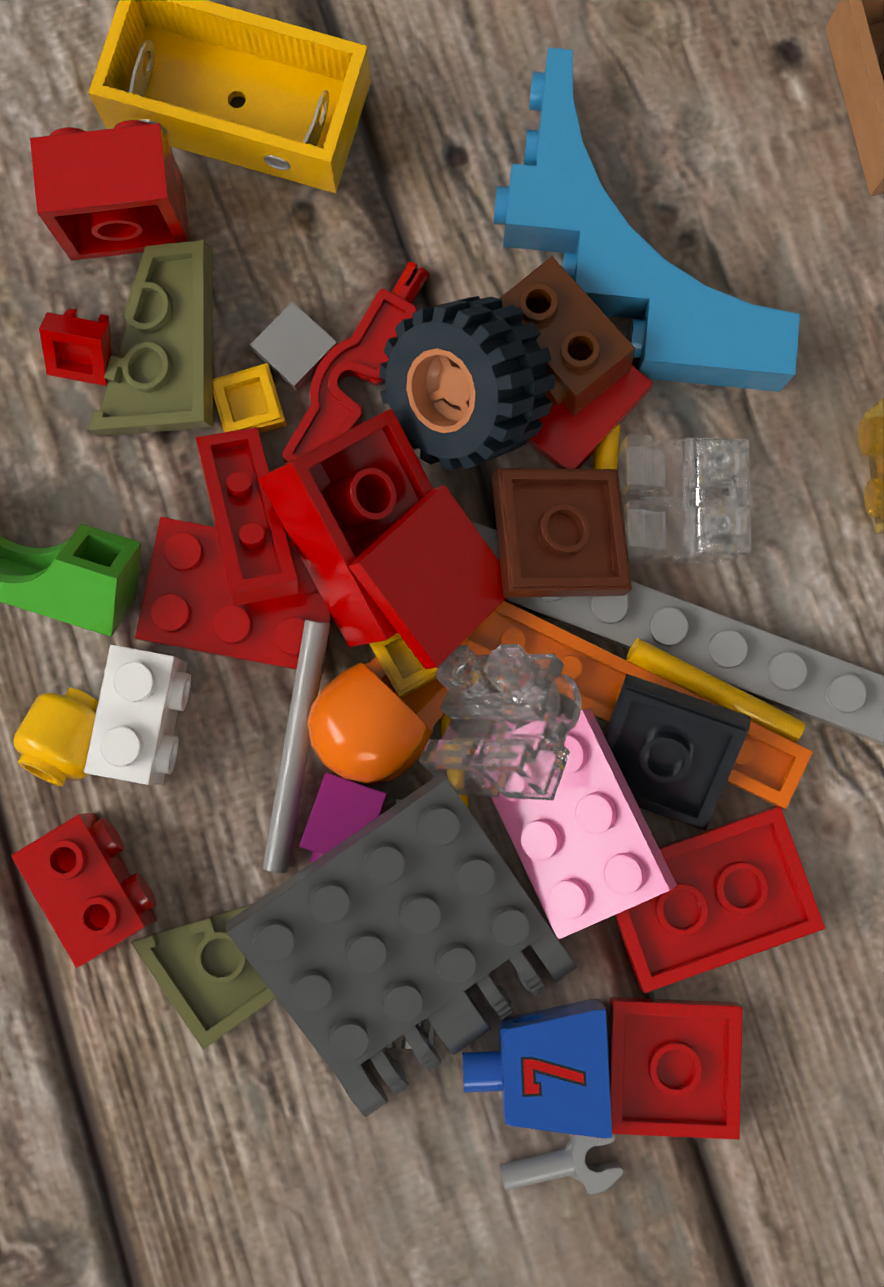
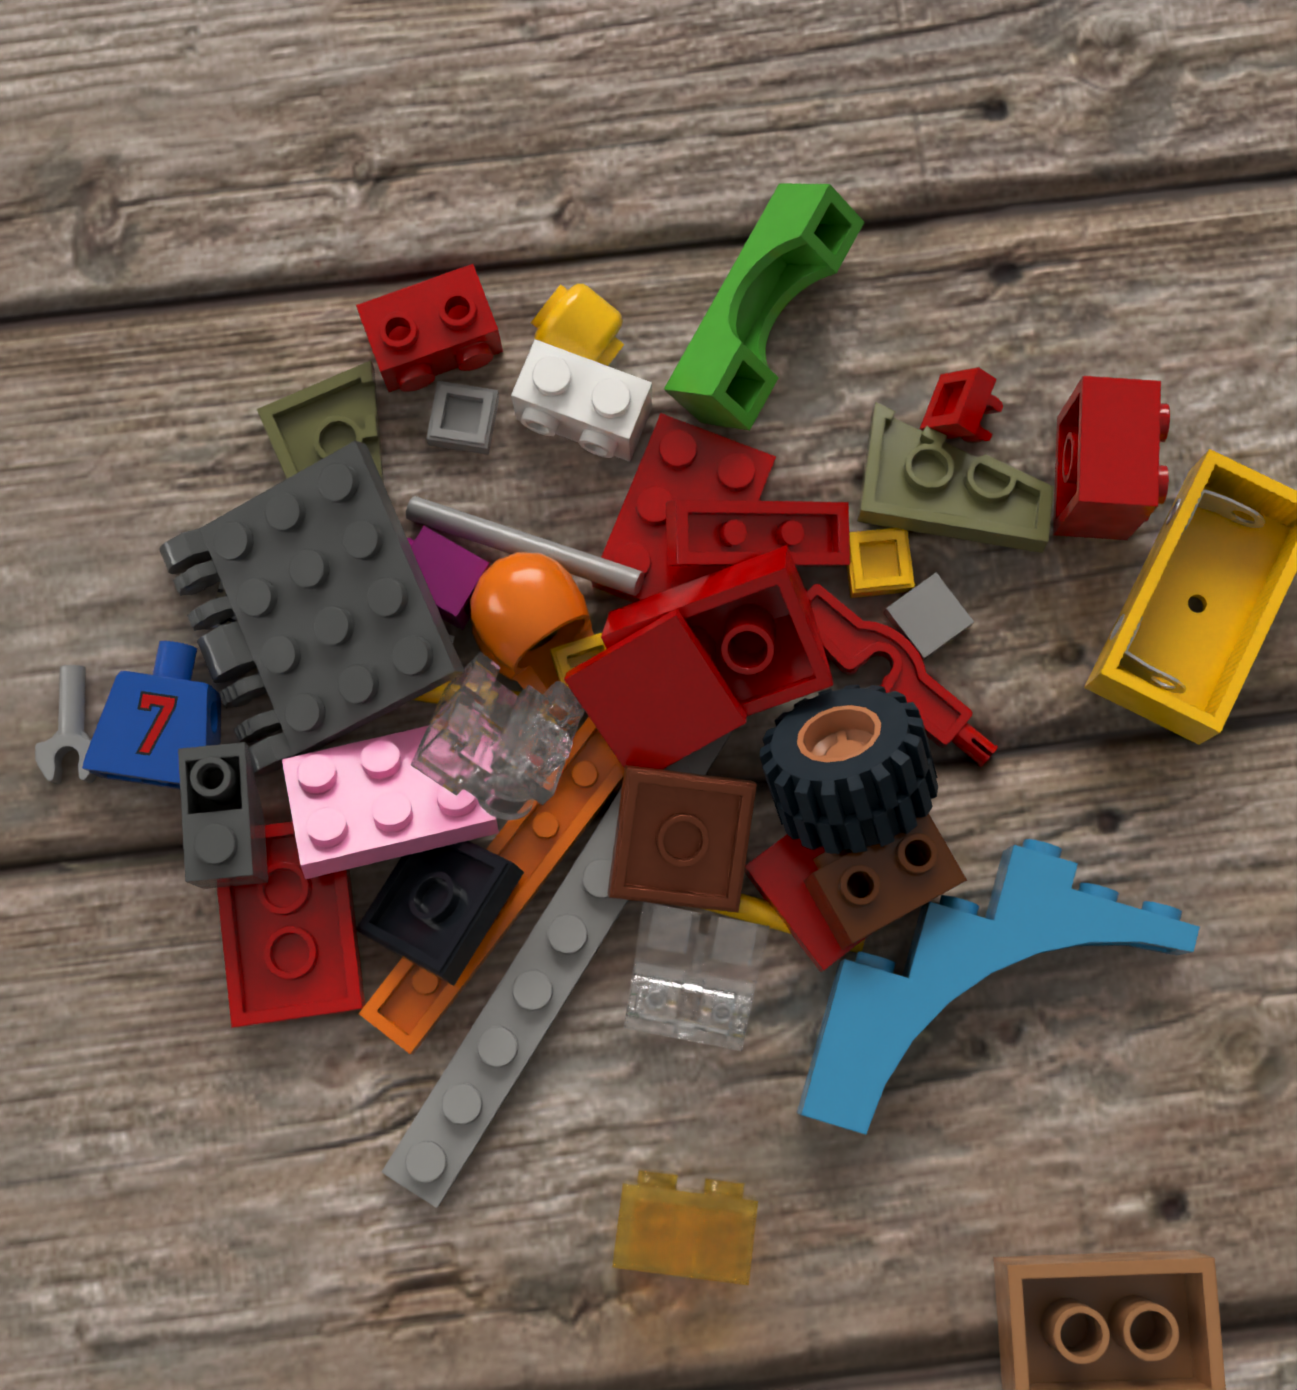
camera: 105 degrees right, 5 degrees down
red plate [608,997,743,1140] -> none
yellow bar [626,638,805,743] -> none
none -> dark grey slope [178,742,268,889]
none -> light grey tile [426,381,500,455]

